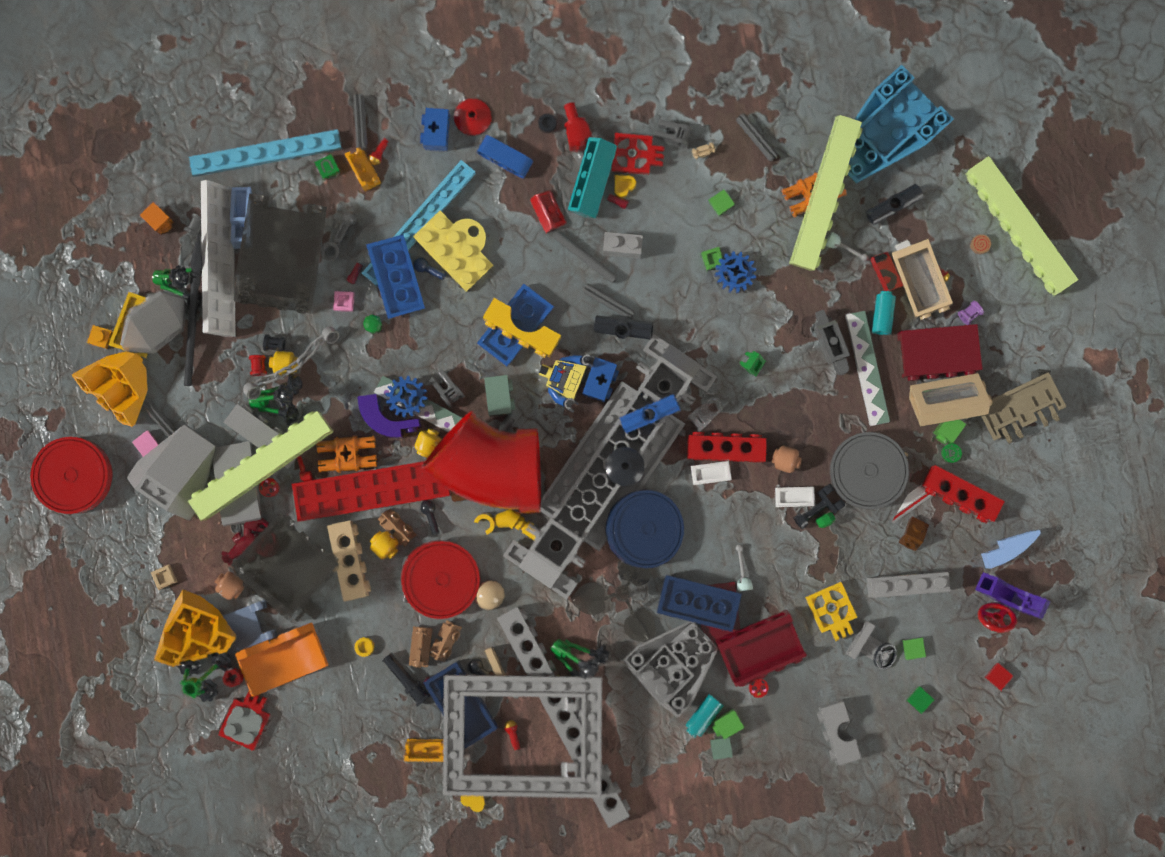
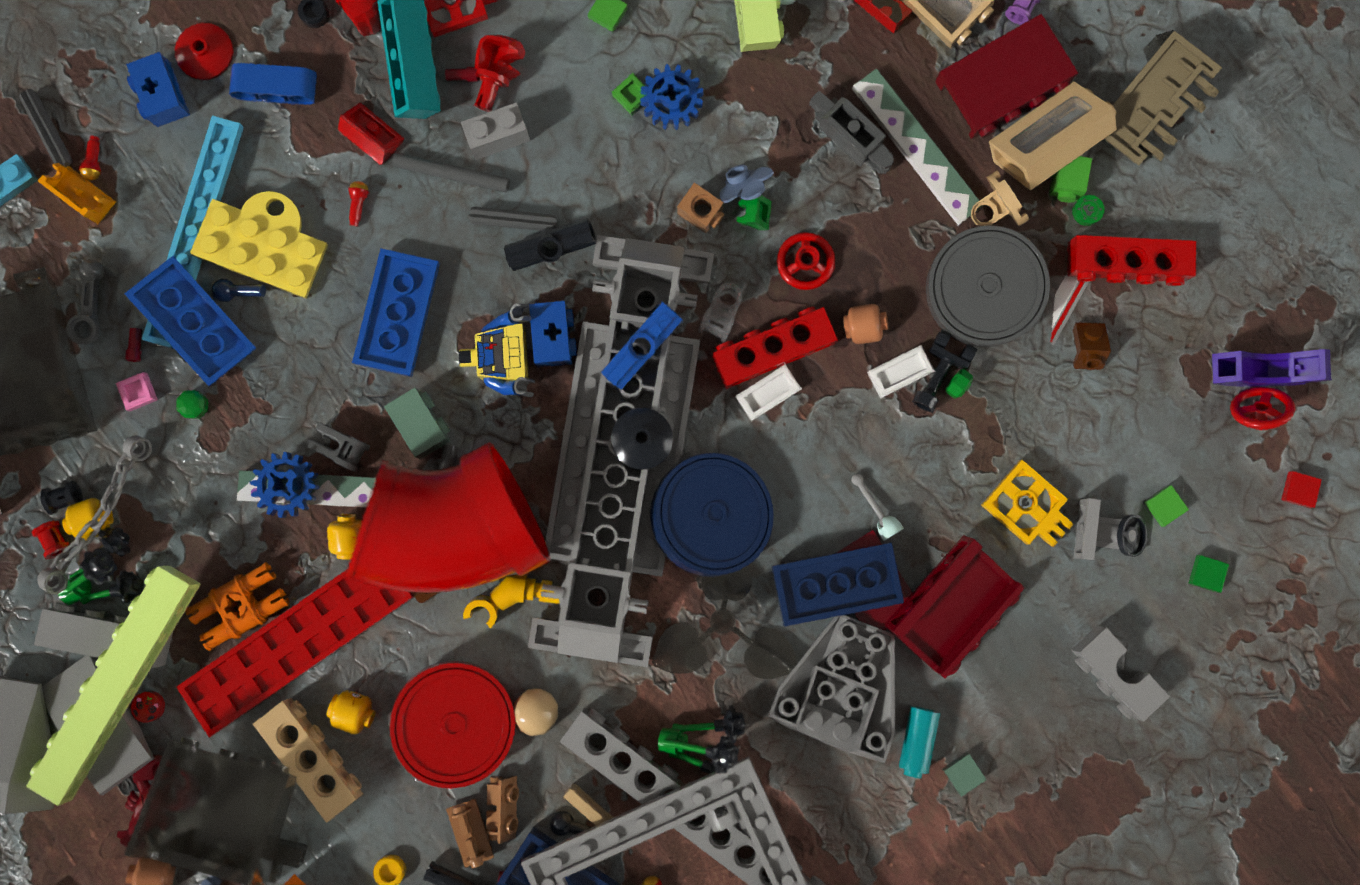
camera: 25 degrees left, 0 degrees up
red hand [297,456,312,482] -> none
green tile [314,154,340,180] -> none
dark purple arch [357,394,422,439] -> none
medium nougat hinge [378,508,417,547] -> none
black bar [420,500,440,535] -> none
yellow arch [482,298,561,358] -> none
yellow tile [614,175,636,198] -> none
bright green brick [712,708,744,740] -> none
red tile [748,678,768,698] -> none
light grey brick [866,572,951,598] -> none
teal brick [872,291,896,335] -> none
light blue slope [981,530,1041,568] -> none
none -> red piece [348,181,369,227]
none -> red piece [474,35,526,112]
none -> medium nougat brick [677,183,725,233]
none -> sand blue plate [720,165,774,203]
none -> red piece [777,232,835,290]
none -> tan tile [971,170,1029,226]

